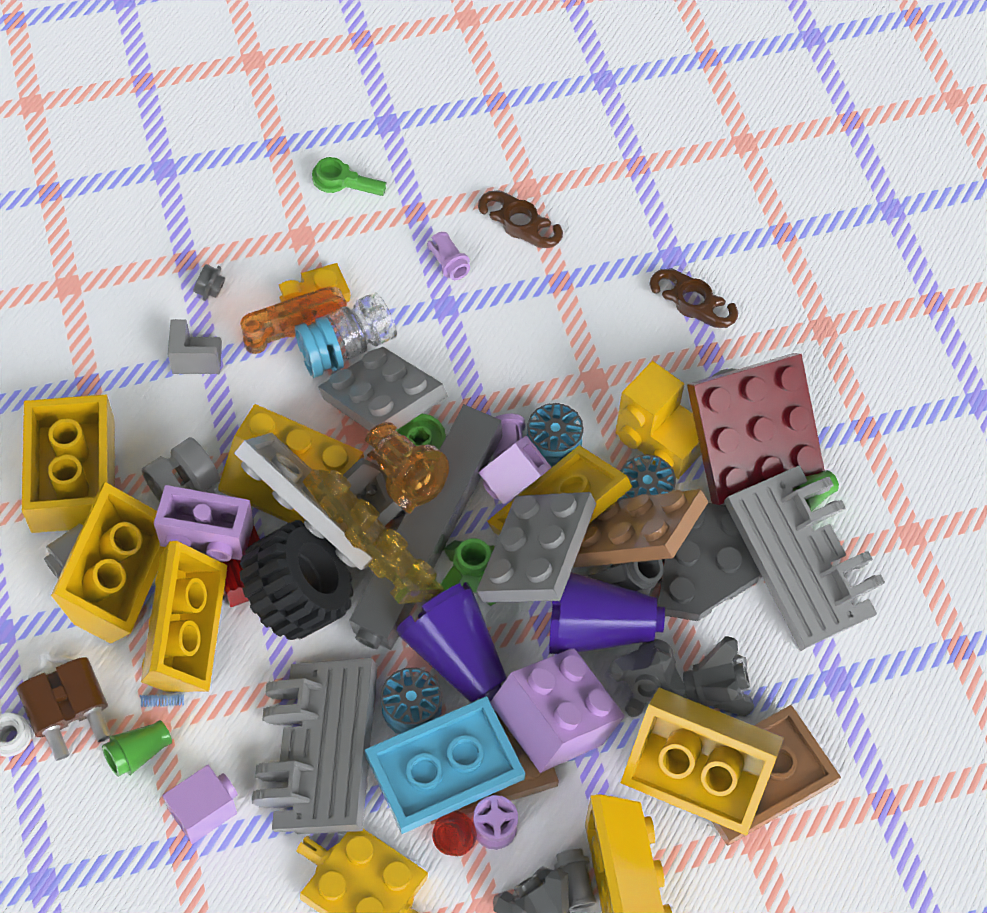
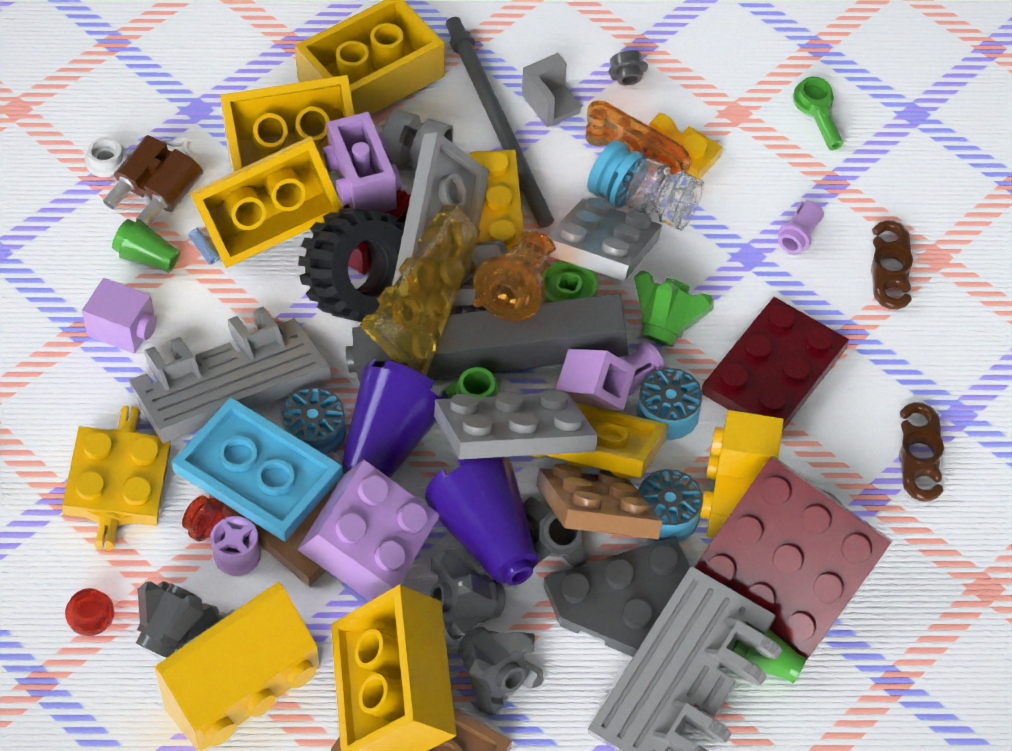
camera: 60 degrees right, 5 degrees down
none -> dark grey bar [445,16,554,228]
none -> bright green rock [634,270,714,347]
none -> dark red plate [702,296,849,432]

